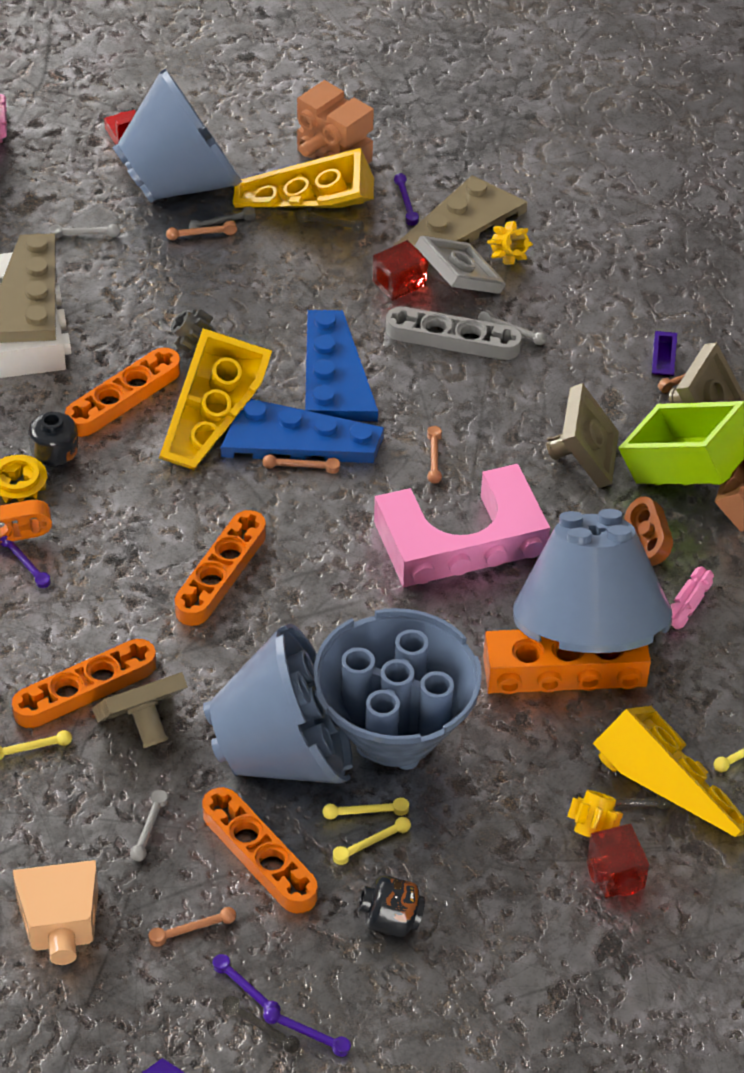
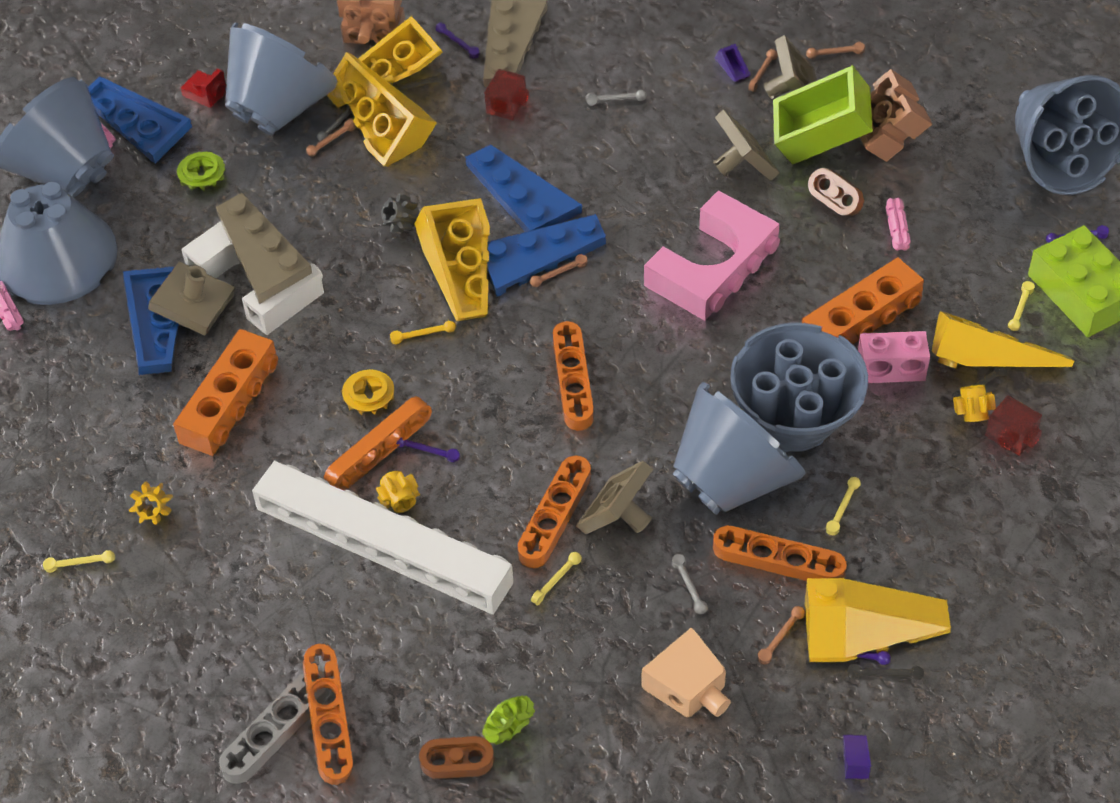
camera: 30 degrees left, 5 degrees up
black head [28,411,79,467] -> none
light grey hinge [49,224,120,239] -> none
orange beam [65,347,181,437] -> none
dark purple hinge [263,1006,351,1057] -> none
light yellow hinge [322,797,409,820] -> none
black head [358,875,425,937] -> none
light grey beam [386,306,521,360] -> none
light grey plate [415,236,506,294] -> none
nougat hinge [427,426,442,484] -> none
yellow gear [487,221,533,265] -> none
sand blue cone [513,509,672,653] -> none
none -> blue wing [88,76,192,164]
none -> lime gear [177,152,226,191]
none -> yellow wedge [333,52,437,167]
none -> yellow hinge [390,320,456,344]
none -> yellow wedge [805,578,951,662]
none -> bright pink brick [858,331,930,383]

